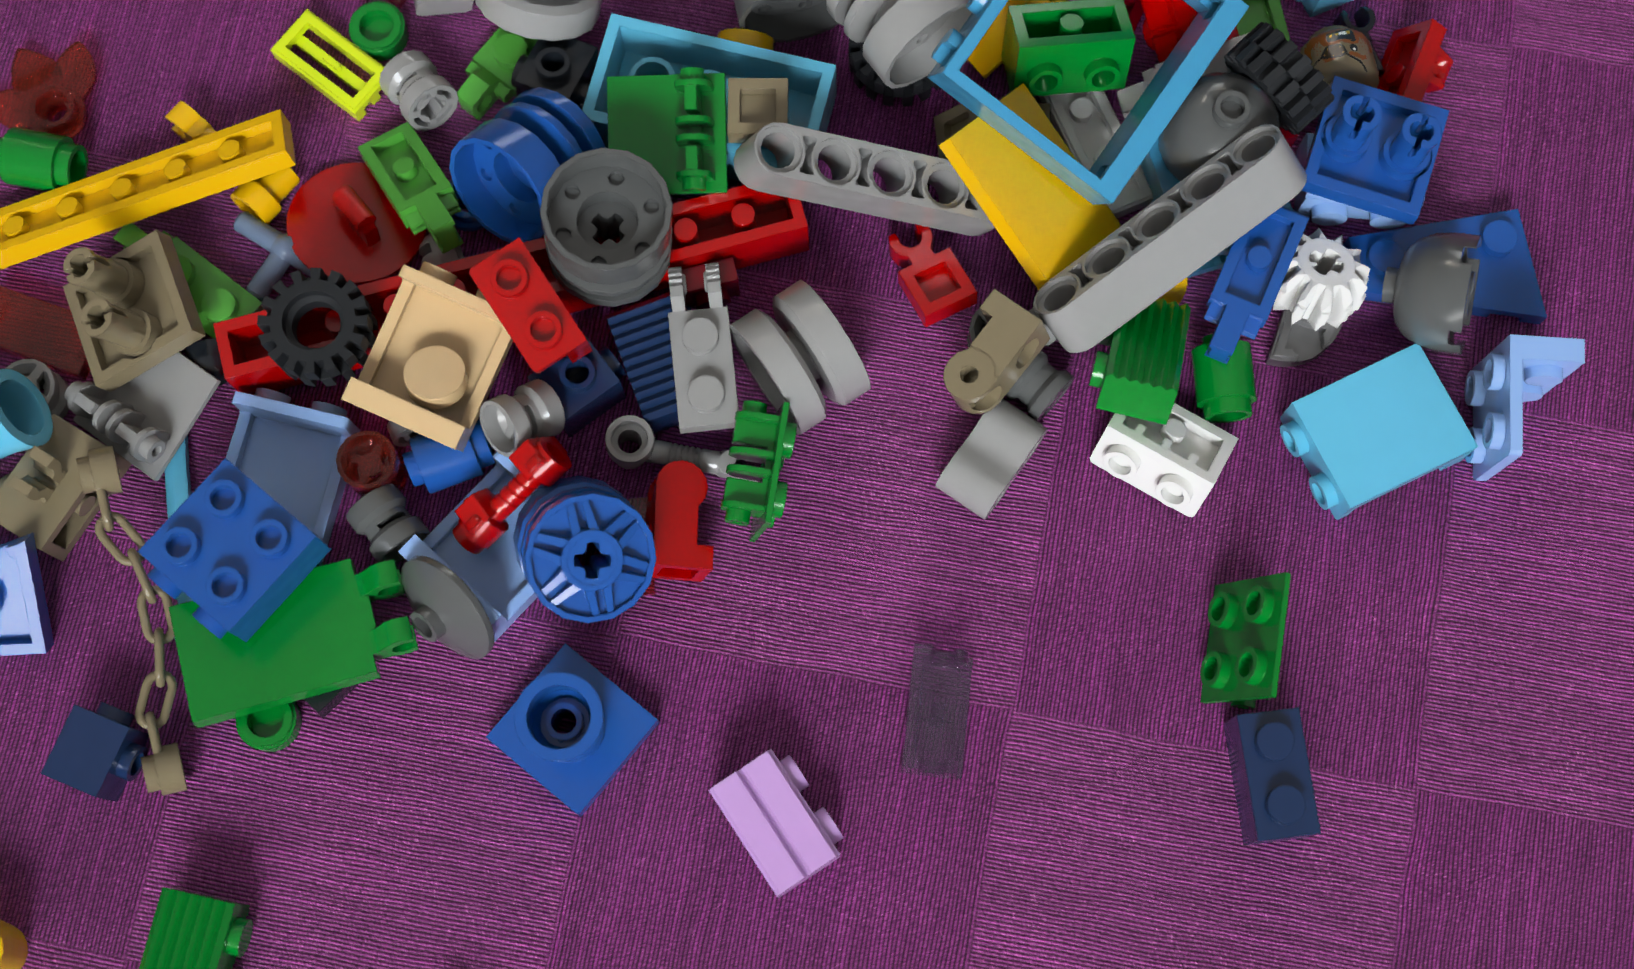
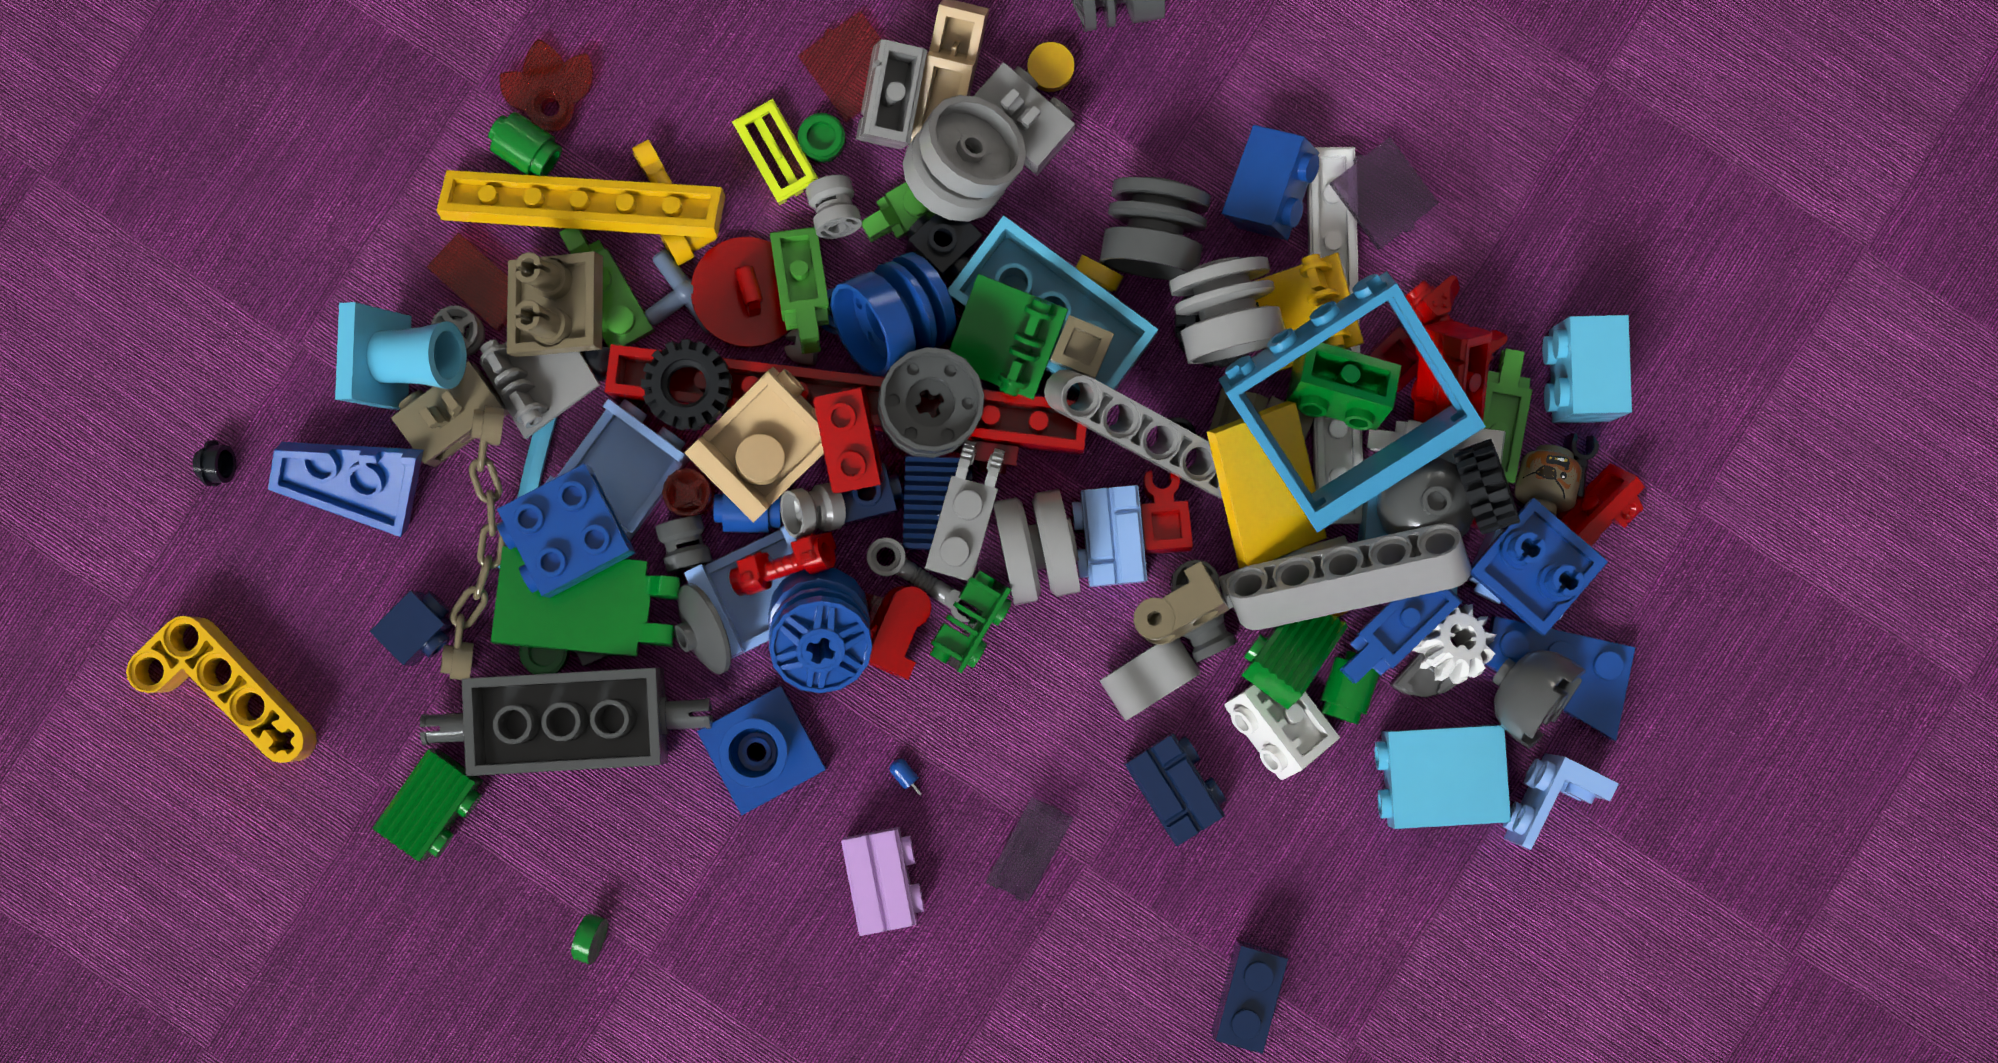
camera: 25 degrees right, 10 degrees up
green hinge [1200,572,1291,710] -> none
none -> dark grey brick [420,668,713,776]
none -> blue piece [889,758,921,795]
none -> light blue brick [1072,485,1147,587]
none -> dark blue brick [1123,733,1227,846]

